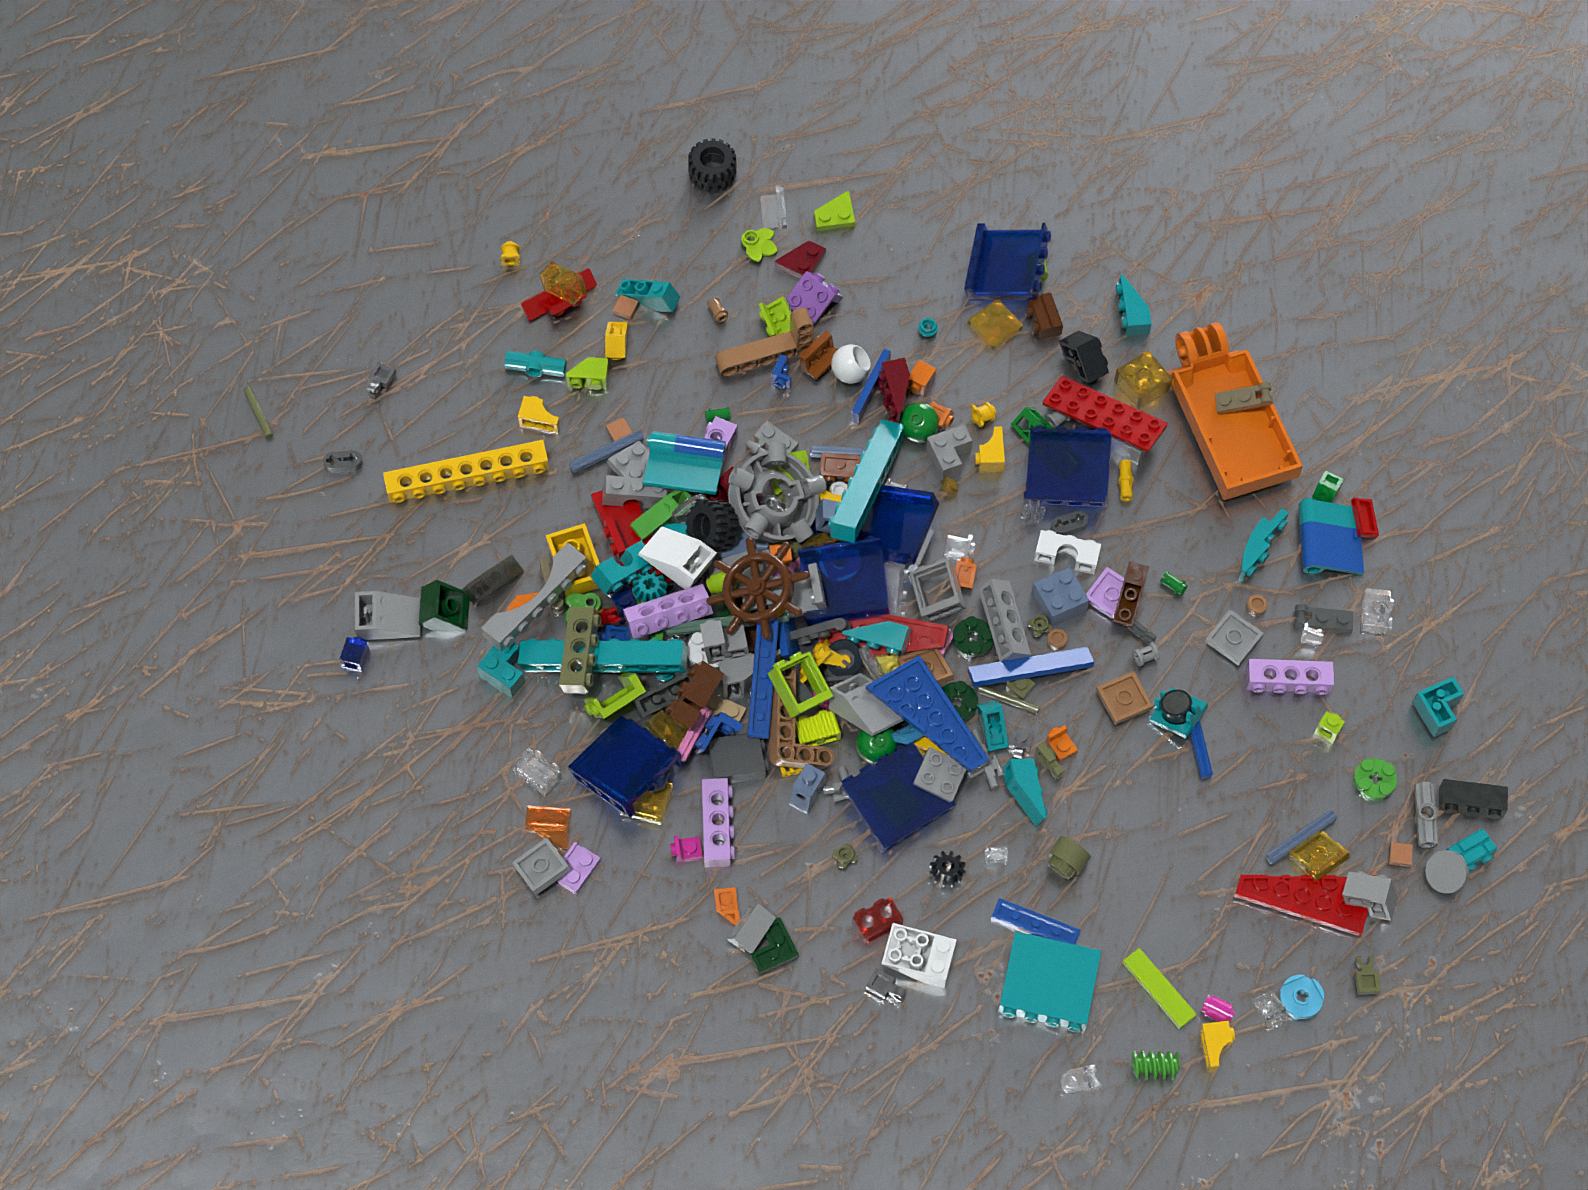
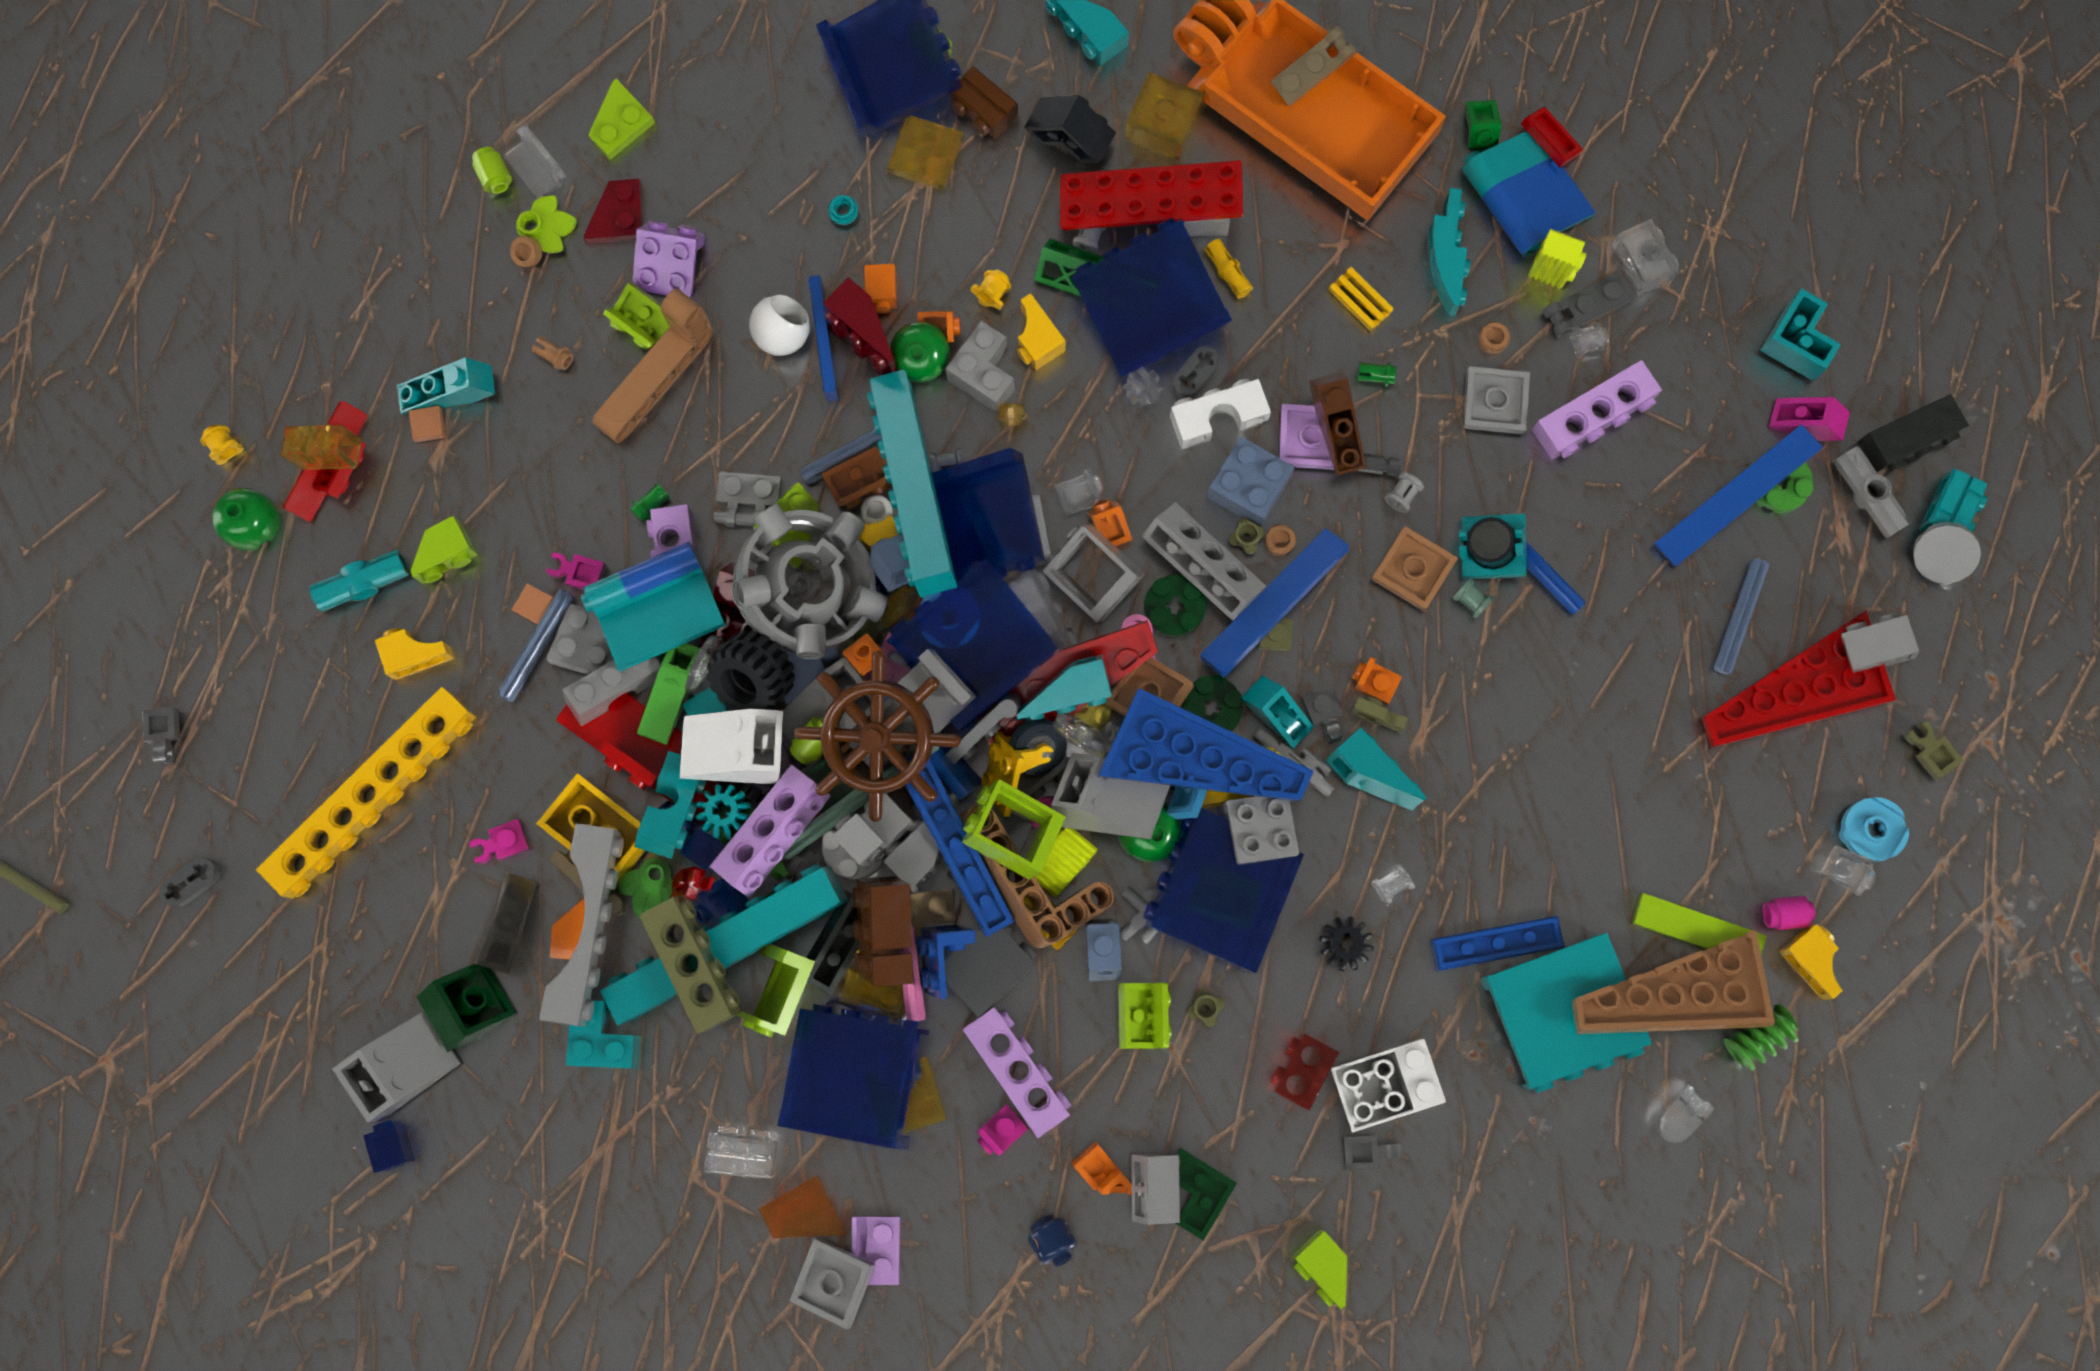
camera: 30 degrees left, 15 degrees up
yellow arch [605,322,628,360] -> none
black tyre [688,138,737,192] -> none
blue bracket [771,354,792,389] -> none
dark orange bracket [799,331,838,380] -> none
olive bar [978,686,1040,714] -> none
olive piece [1048,836,1091,879] -> none
clear yellow plate [1288,830,1350,881] -> none
lime brick [1314,711,1345,744] -> none
nougat tile [1389,842,1413,867] -> none
none -> green cylinder [212,488,280,551]
none -> dark pink plate [468,819,531,864]
none -> lime brick [472,147,512,194]
none -> medium nougat tile [510,236,542,267]
none -> dark pink plate [546,553,607,590]
none -> dark blue head [1028,1215,1077,1268]
none -> lime bracket [1118,982,1171,1049]
none -> lime slope [1292,1229,1347,1309]
none -> yellow tile [1328,267,1394,332]
none -> sand green bush [1452,578,1494,619]
none -> neon yellow brick [1528,229,1587,289]
none -> medium nougat wing [1572,929,1775,1034]
none -> blue tile [1654,424,1823,568]
none -> dark pink slope [1769,397,1850,441]

